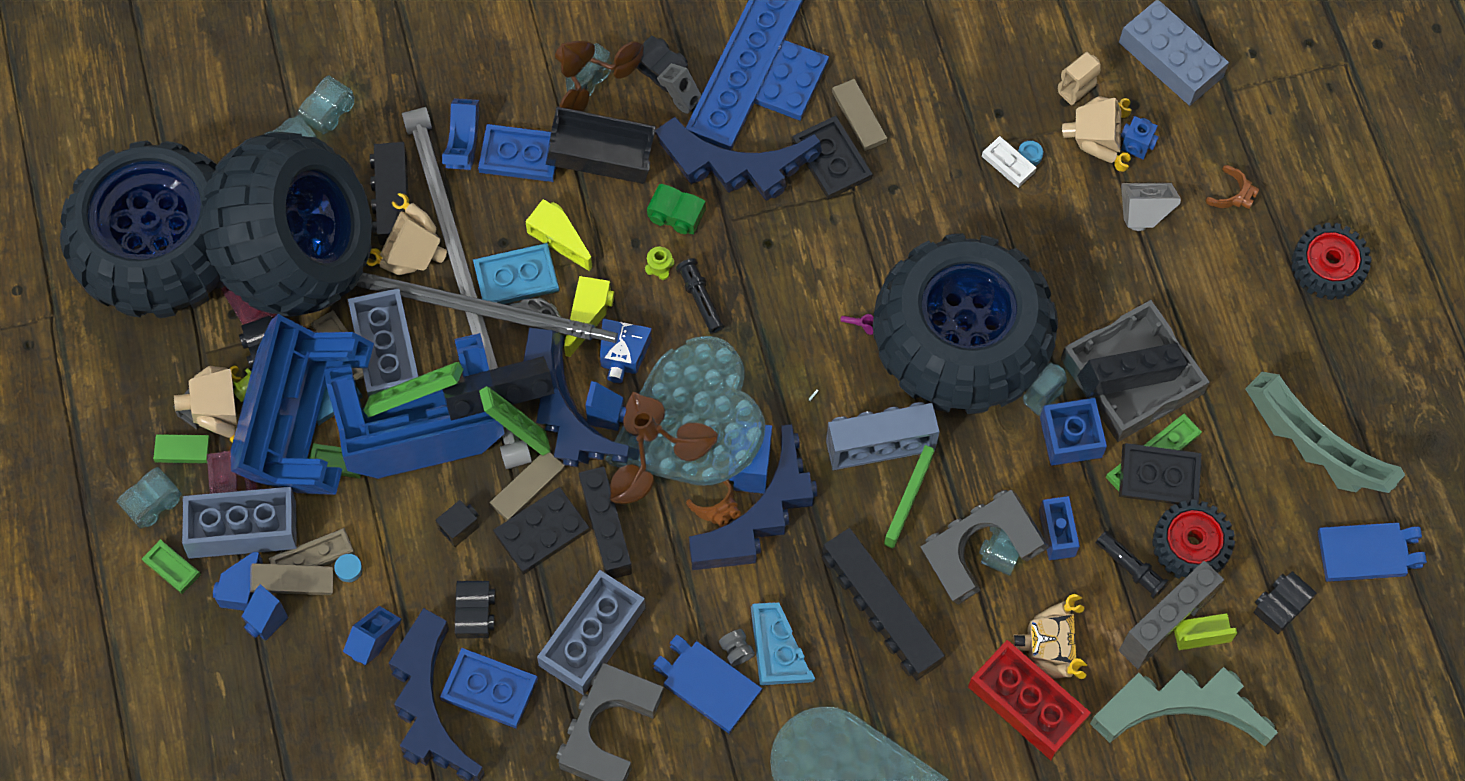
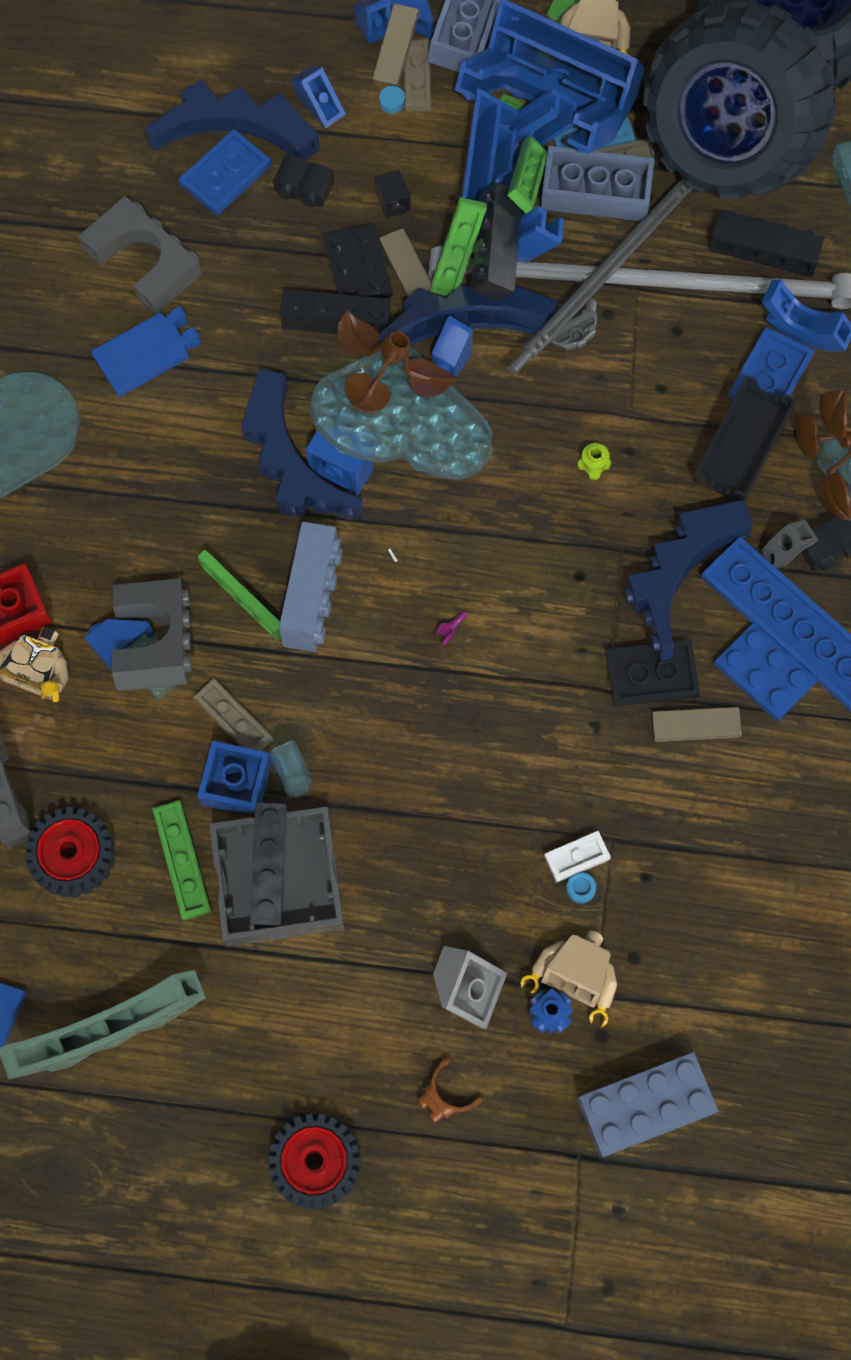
camera: 115 degrees right, 5 degrees up
tan torso [367,193,447,275] -> none
dark azure tile [473,243,559,304] -> none
neon yellow slope [526,199,592,271] -> none
sand blue brick [537,570,645,695] -> none
neon yellow slope [564,276,614,357] -> none
blue torso [600,319,652,383] -> none
green brick [647,184,706,234] -> none
black pin [676,258,724,334] -> none
dark orange helmet [686,476,741,527] -> none
dark grey wheel [719,629,755,666] -> none
dark azure wing [751,603,815,685] -> none
black brick [821,528,945,681] -> none
black wheel [873,233,1058,414] -> none
blue brick [1039,496,1080,560] -> none
tan brick [1058,52,1101,105] -> none
black pin [1095,530,1170,599] -> none
black plate [1119,443,1202,504] -> none
none -> blue slope [84,619,155,670]
none -> dark tan tile [193,678,273,751]

